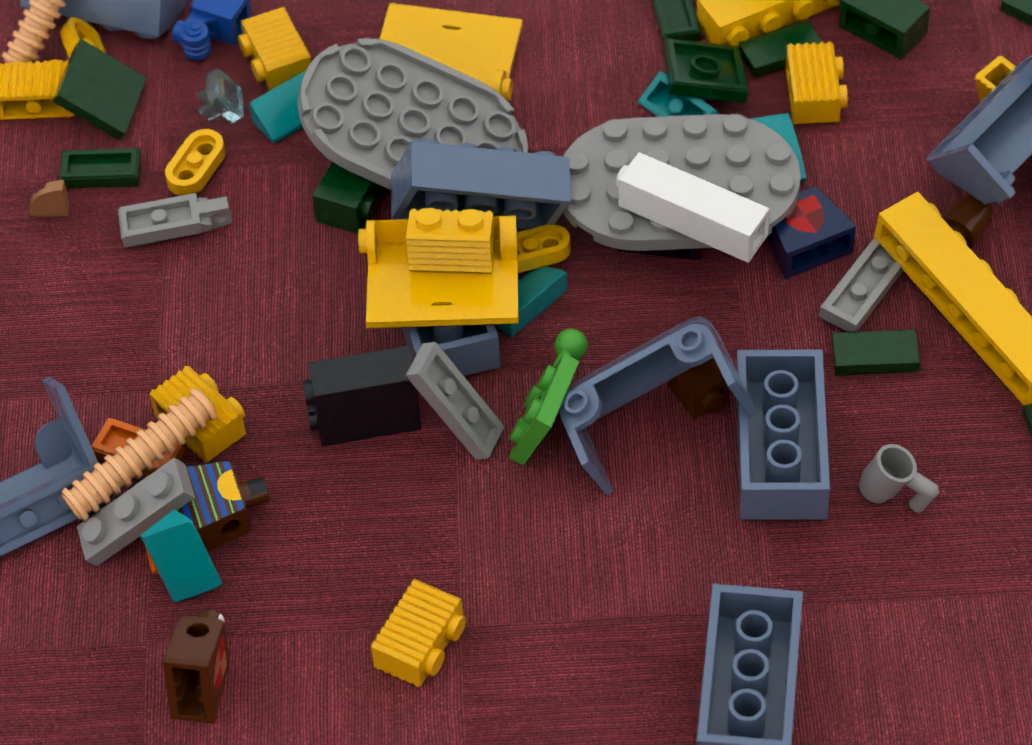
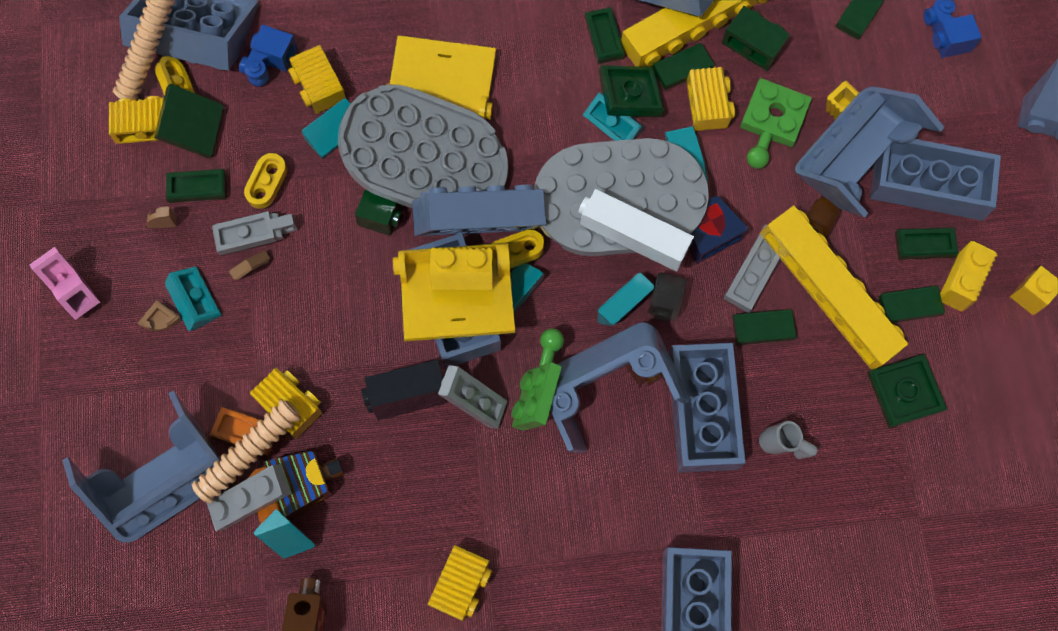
camera: 10 degrees left, 20 degrees up
clear light blue tile [198,68,244,123] -> none
none -> medium nougat tile [137,300,182,331]
none -> teal slope [165,266,221,331]
none -> medium nougat tile [229,250,270,280]
none -> teal slope [597,273,654,326]
none -> clear smoke brick [647,272,687,322]
none -> bright green plate [740,78,812,169]

